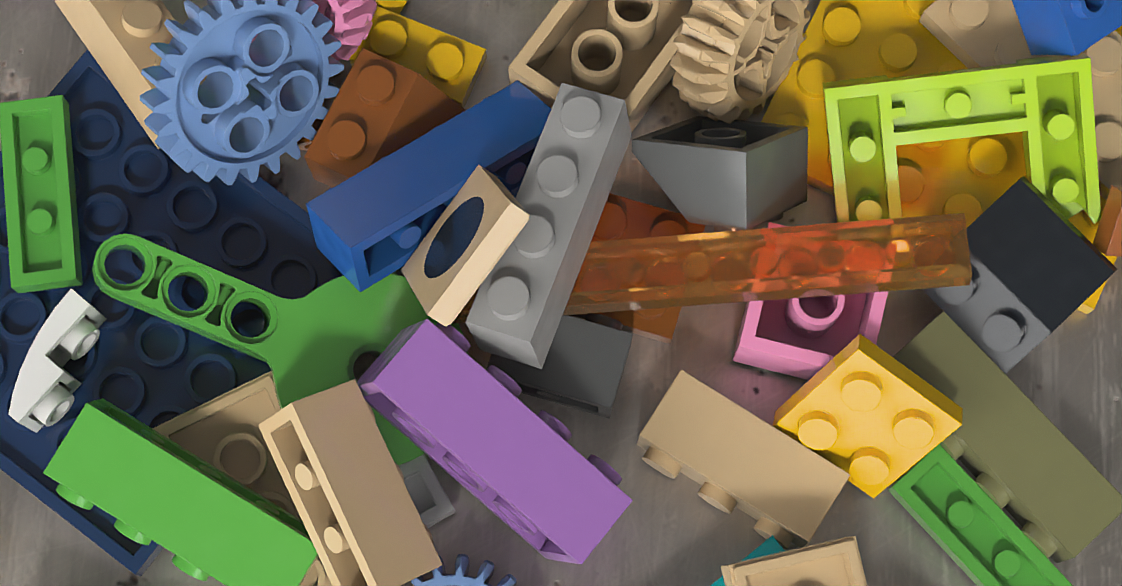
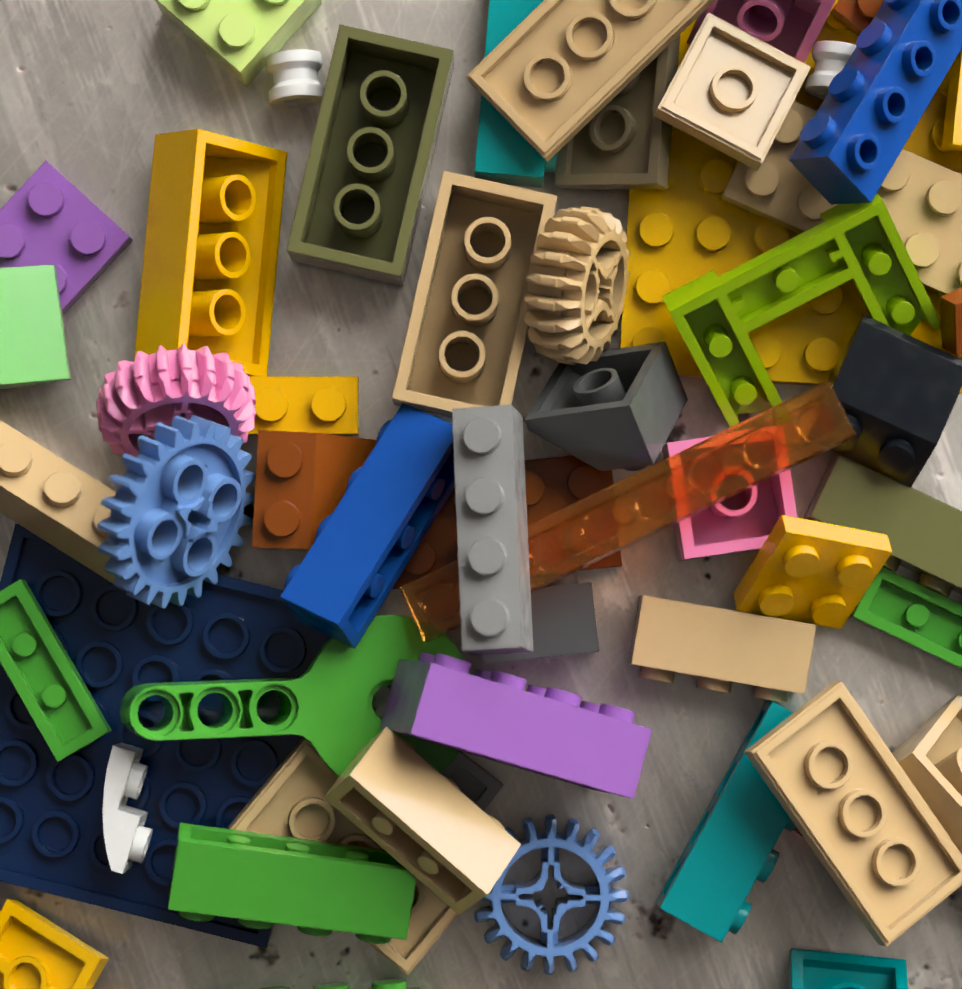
camera: 25 degrees left, 10 degrees up
tan tile [401,165,530,327] -> none

